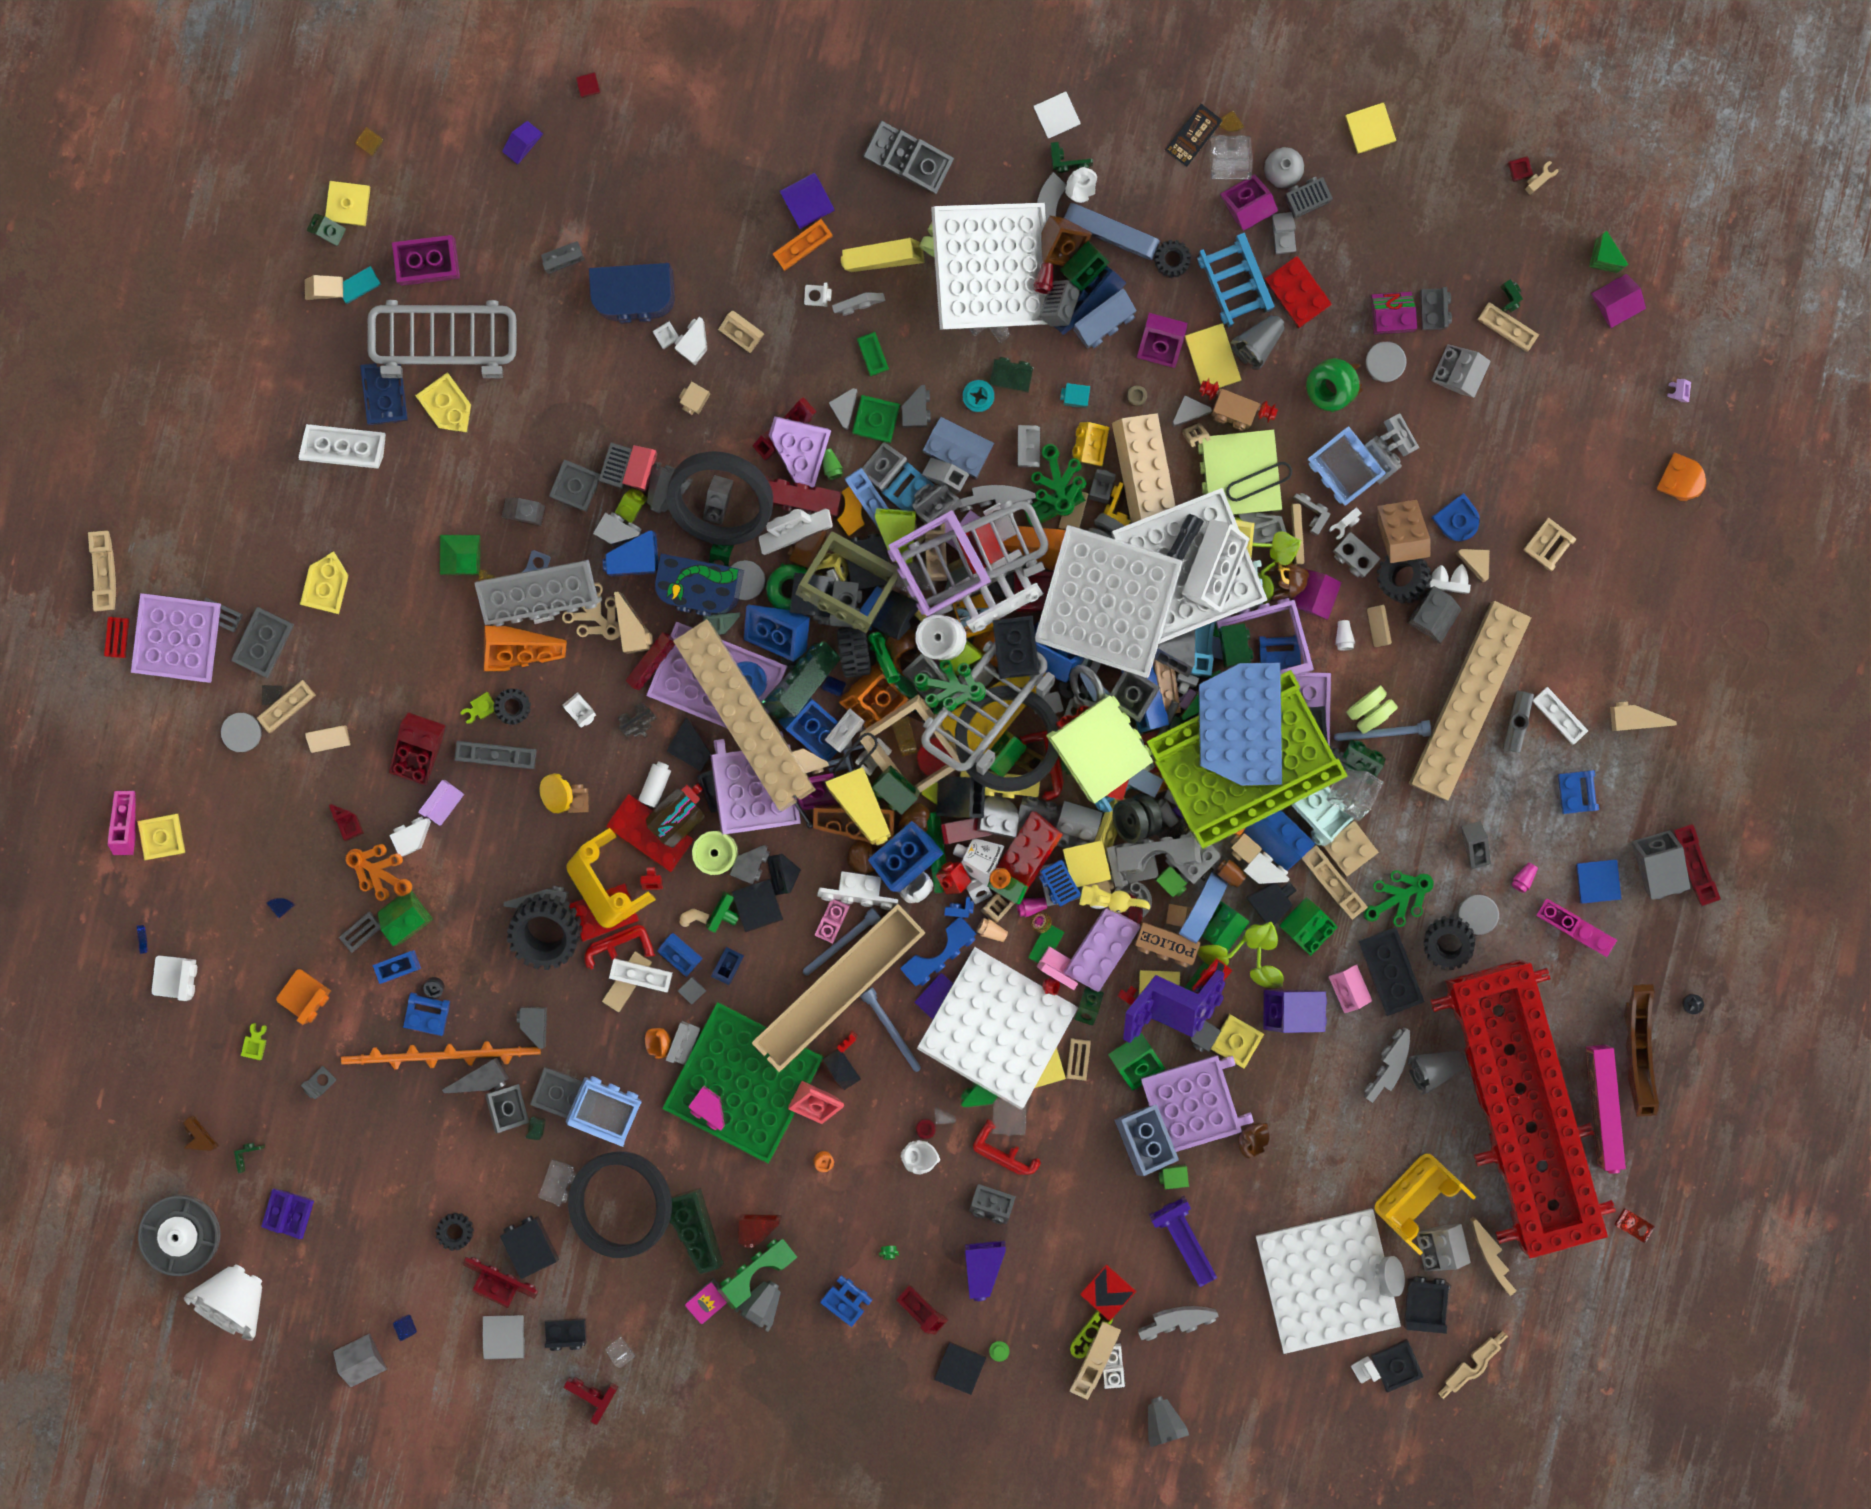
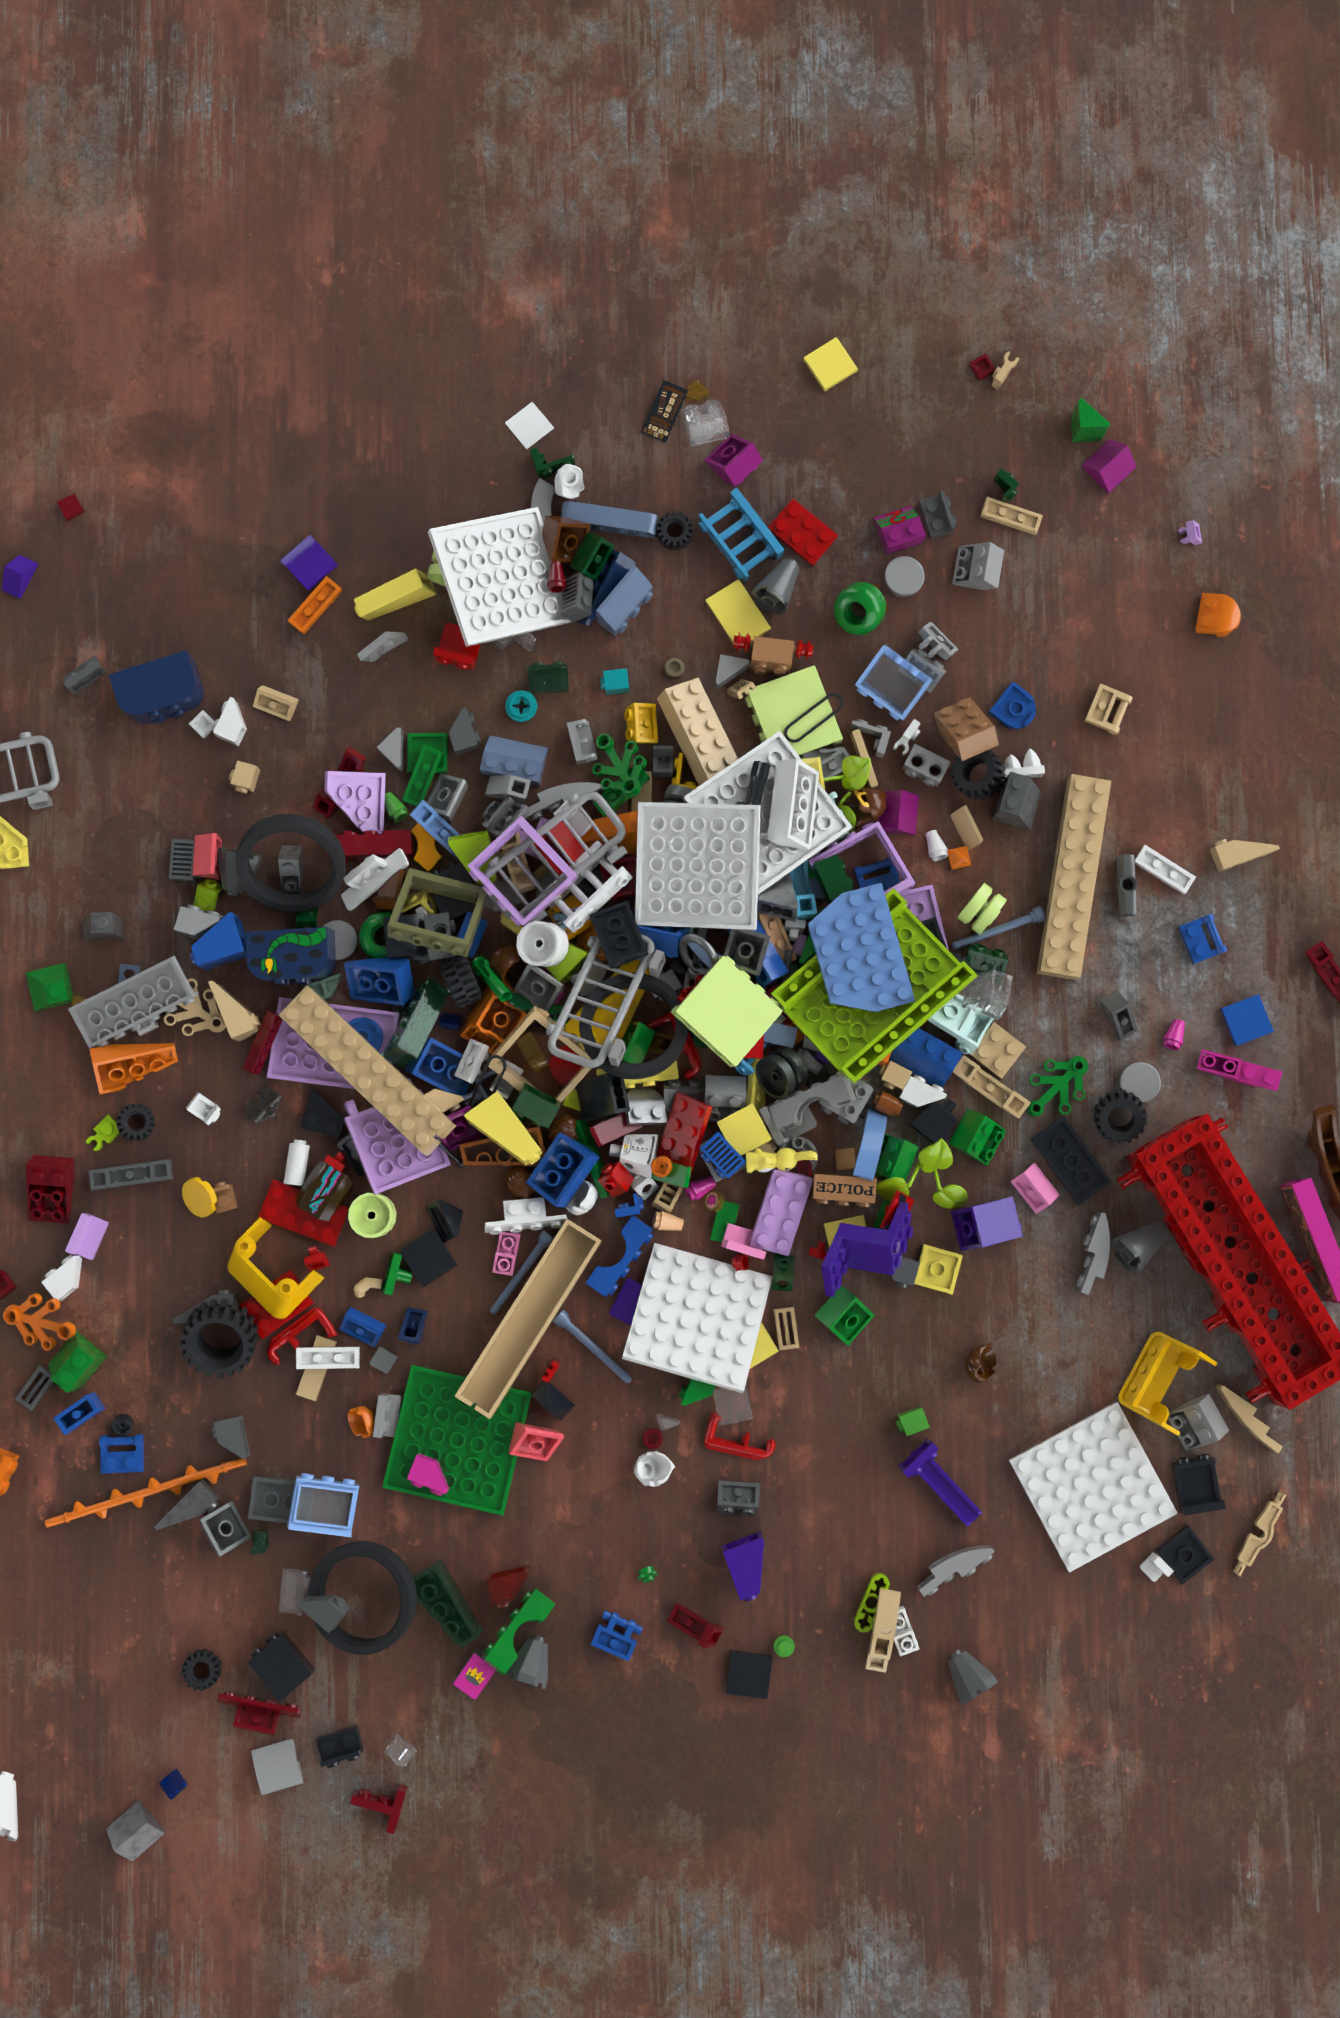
camera: 20 degrees left, 5 degrees down
dark purple slope [261,1189,314,1239] -> none
dark grey bracket [301,1066,337,1099] -> none
dark grey plate [549,460,600,512] -> none
flat silver slope [730,845,770,884] -> none
white bracket [804,283,832,306] -> none
orange tile [813,1151,834,1172] -> none
green tile [857,332,889,377] -> none
dark grey slope [862,121,954,194] -> none
black slope [871,590,919,641] -> none
dark azure plate [882,462,935,511] -> none
green plant [914,660,986,711] -> none
piece [1080,1264,1137,1321] -> none
sand blue slope [1114,1104,1179,1176] -> none
magenta slope [1137,313,1188,368] -> none
lavender plate [1141,1055,1254,1152] -> none
bright green brick [1155,866,1187,897] -> none
light grey cylinder [1264,147,1304,189] -> none
light grey slope [1271,212,1296,254] -> none
dark grey brick [1284,177,1333,219] -> none
light grey tile [1375,1256,1405,1297] -> none
tan slope [1455,549,1490,582] -> none
dark grey slope [1632,831,1690,900] -> none
none -> dark grey slope [297,1594,350,1633]
none -> green plate [402,744,443,806]
none -> red bracket [433,623,481,671]
none -> orange tile [947,846,971,871]

